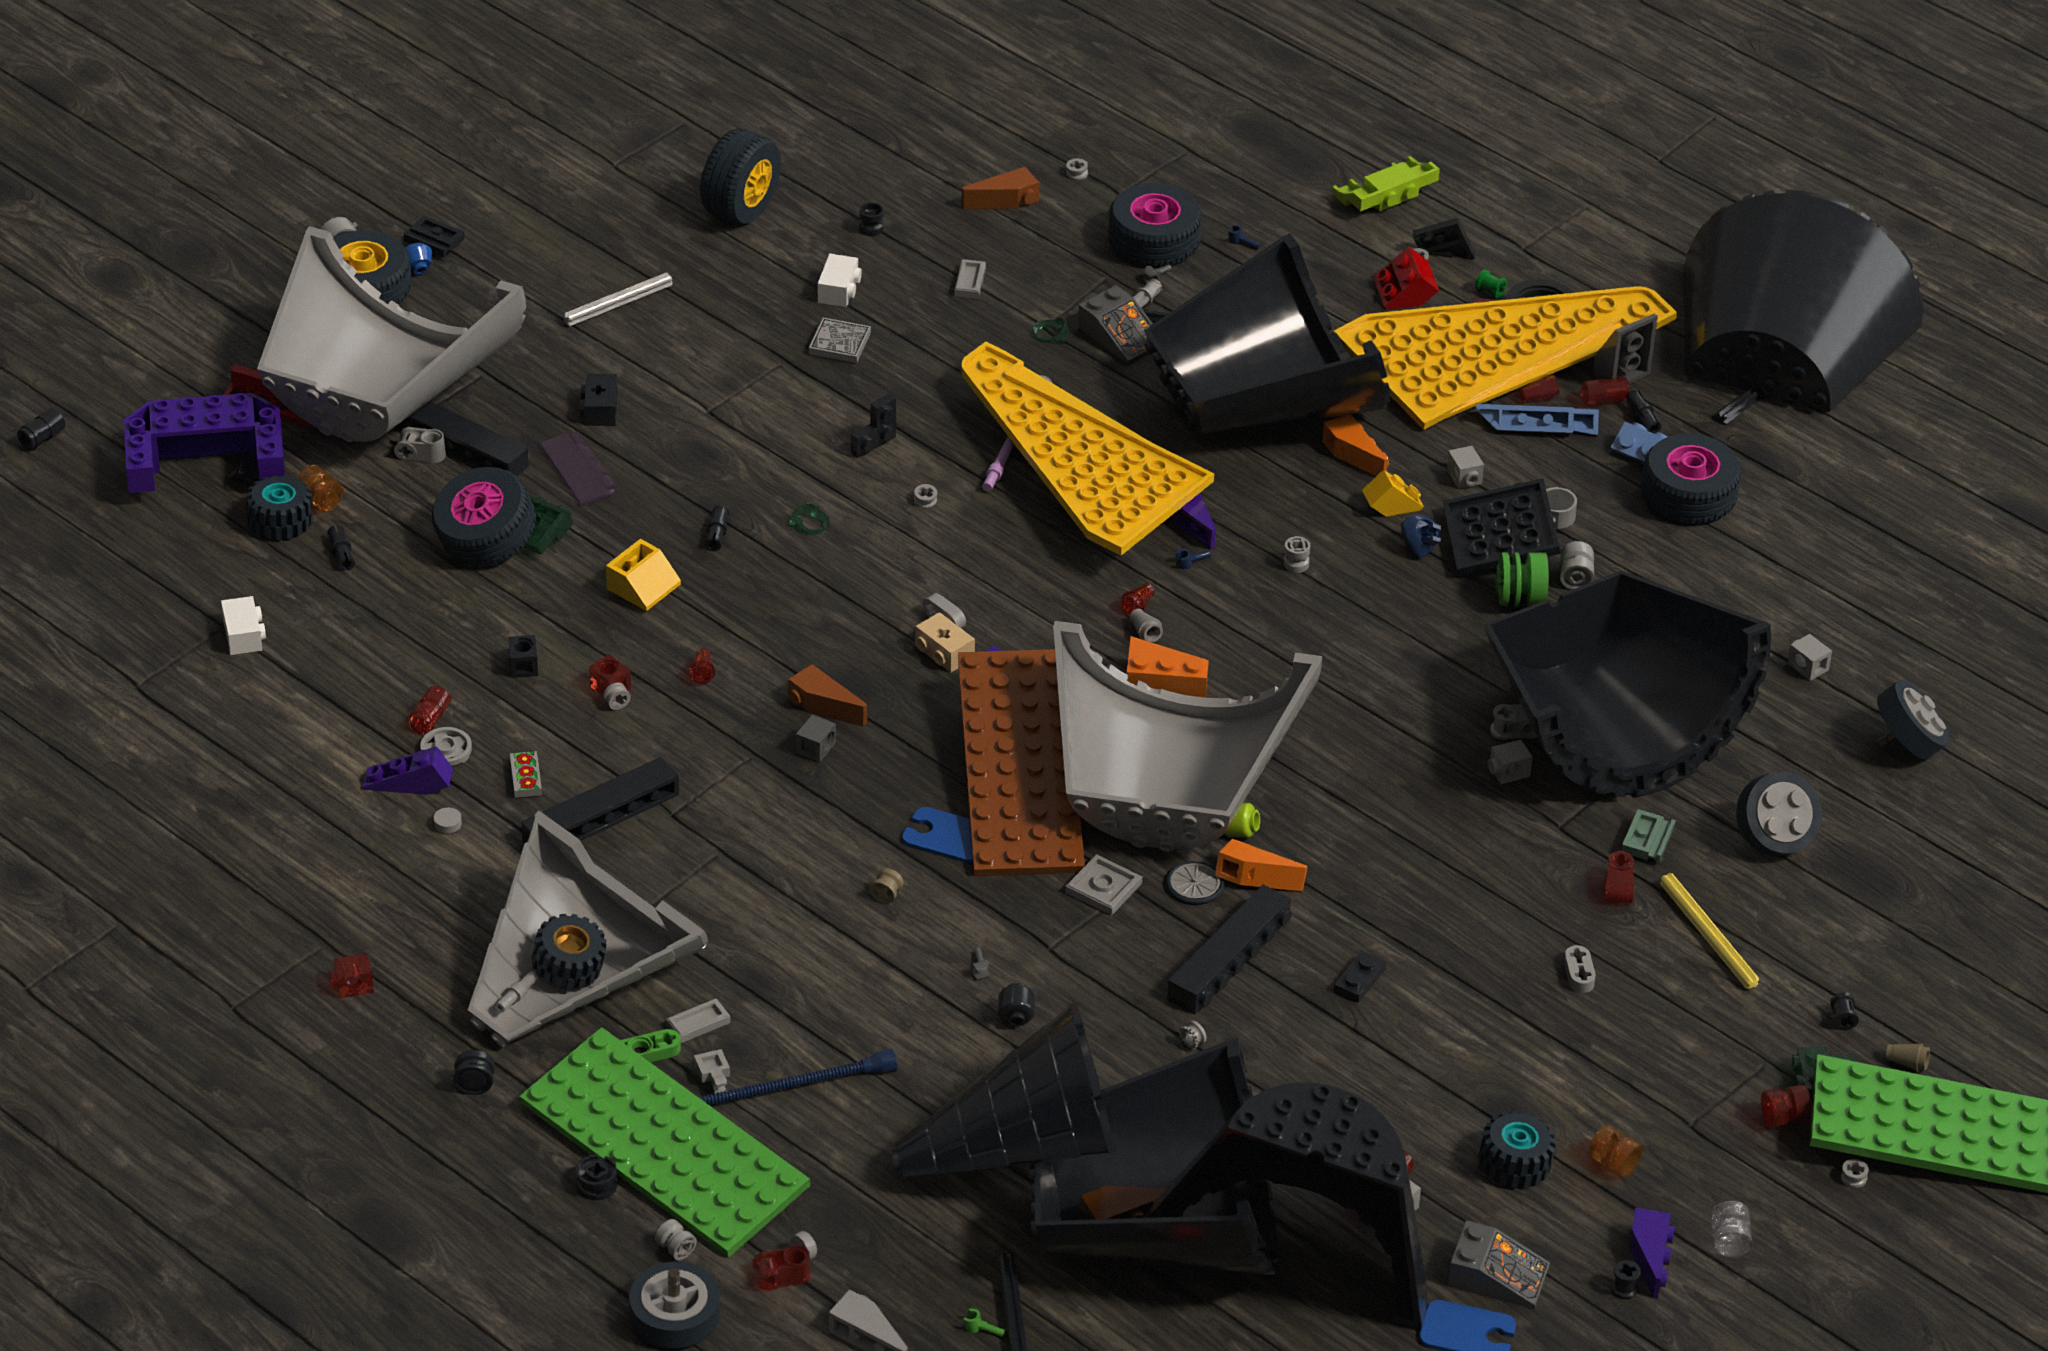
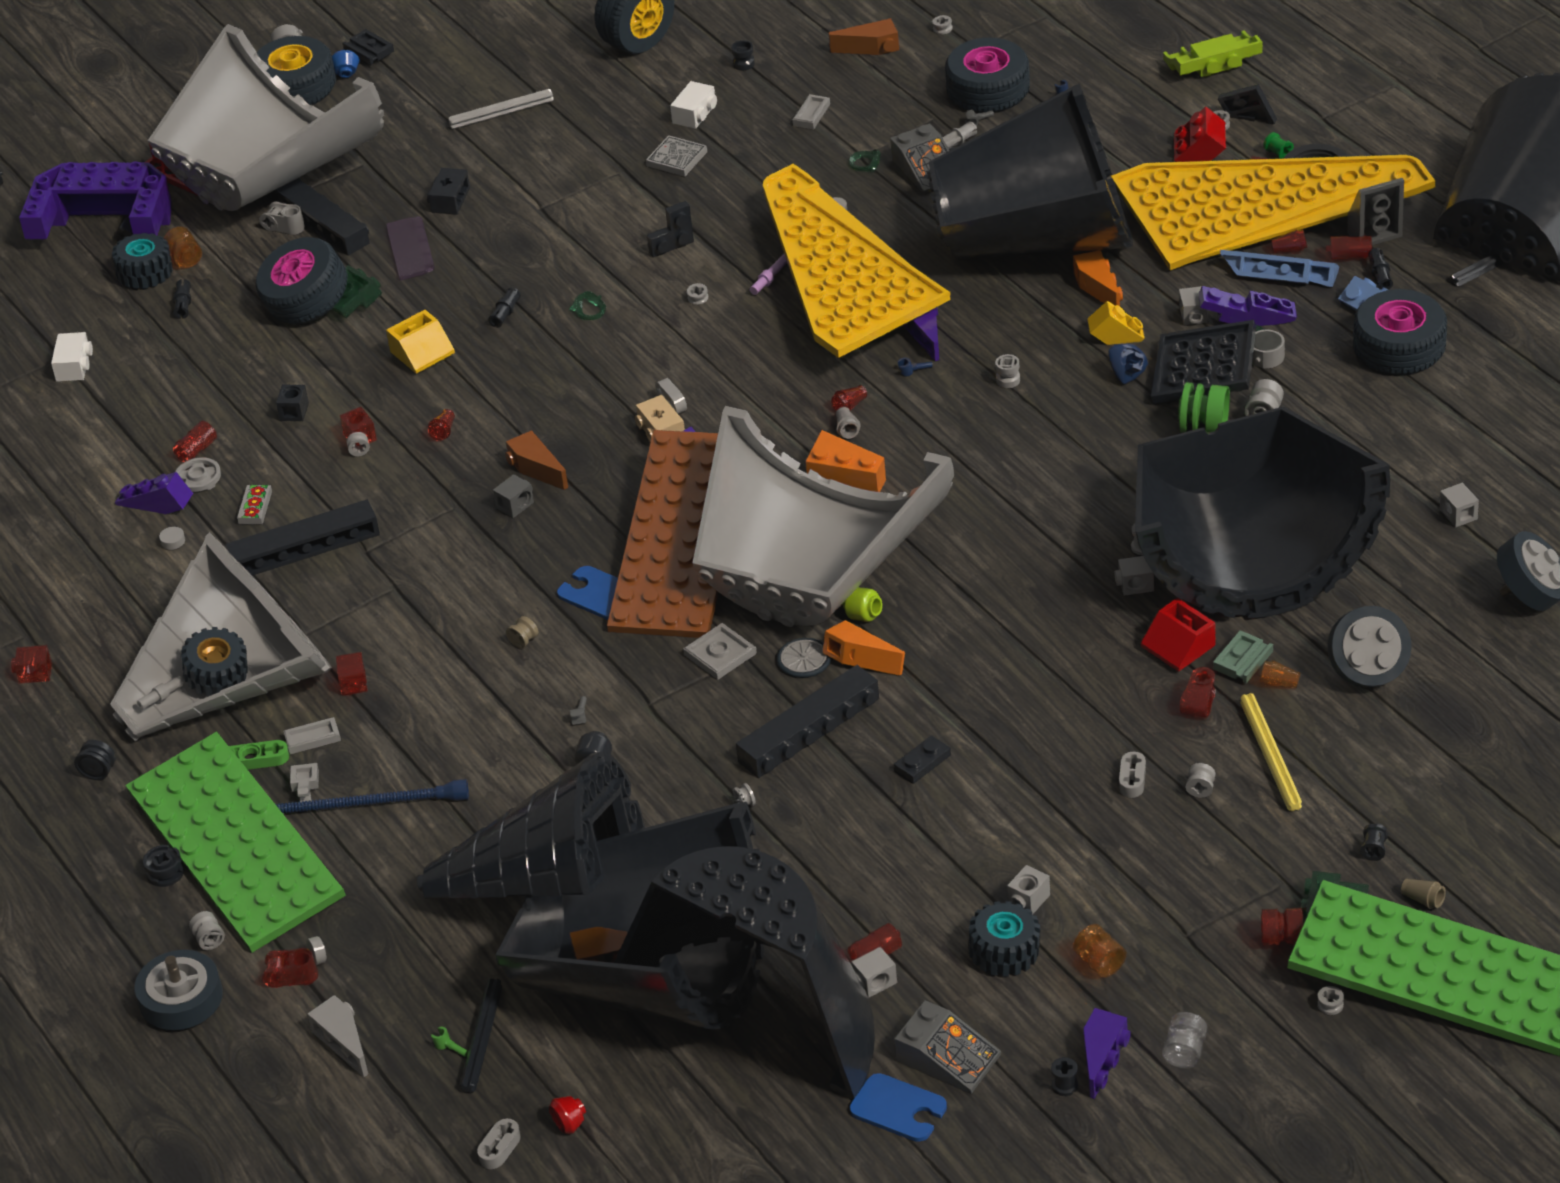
camera: 20 degrees right, 0 degrees up
none -> clear red brick [336,652,368,696]
none -> light grey brick [1007,865,1050,915]
none -> red slope [1141,598,1216,672]
none -> light grey wheel [1186,763,1216,798]
none -> dark purple slope [1199,286,1297,326]
none -> clear orange cone [1260,660,1301,688]

